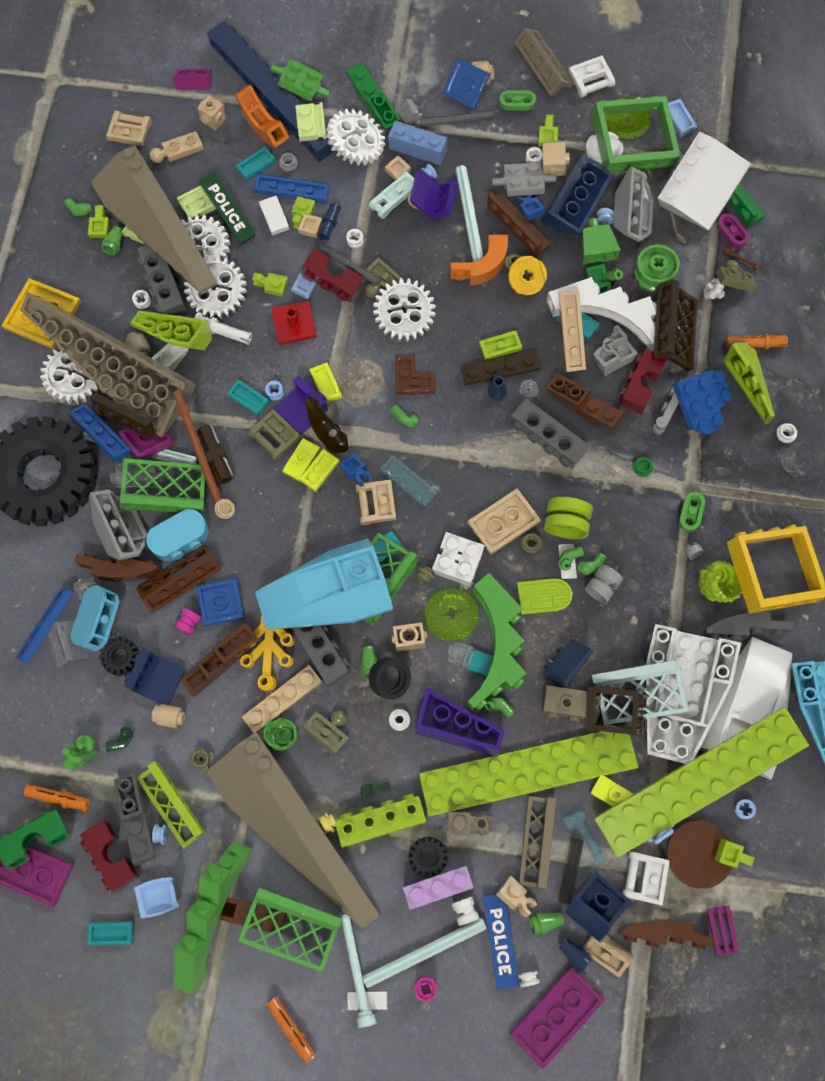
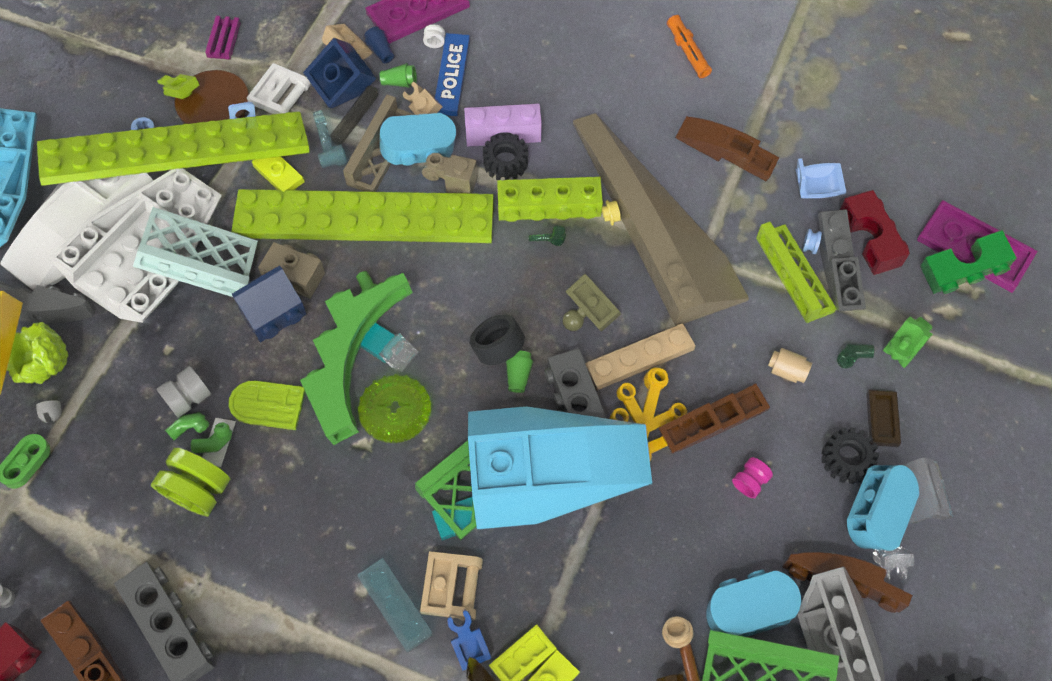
camera: 170 degrees left, 10 degrees down
blue tile [16,587,73,664] -> none
orange pin [24,784,91,812] -> none
teal tile [87,921,134,946] -> none
dark blue bracket [124,648,185,705] -> none
reddish brown fence [136,544,222,613] -> none
bright green arch [174,842,252,995] -> none
olive plate [189,747,214,772] -> none
blue tile [196,578,245,627] -> none
bright green fence [237,887,342,972] -> none
bright green hair [263,718,298,751] -> none
light aqua piece [341,914,376,1028] -> none
white sticker [348,991,387,1010] -> none
light aqua axle [363,918,486,988] -> none
white plate [389,709,410,731] -> none
tan head [391,622,427,652] -> none
dark pink wheel [414,976,437,1002] -> none
olive plate [415,566,435,584] -> none
dark purple wedge [415,687,505,757] -> none
white piece [432,532,485,587] -> none
white wheel [452,897,479,926] -> none
tan plate [467,488,541,555] -> none
olive plate [521,533,542,553] -> none
dark brown window [586,685,647,735] -> none
reddish brown slope [618,919,714,950] -> none
green plate [633,457,653,477] -> none
none -> medium azure brick [380,113,456,166]
none -> dark brown tile [866,390,901,447]

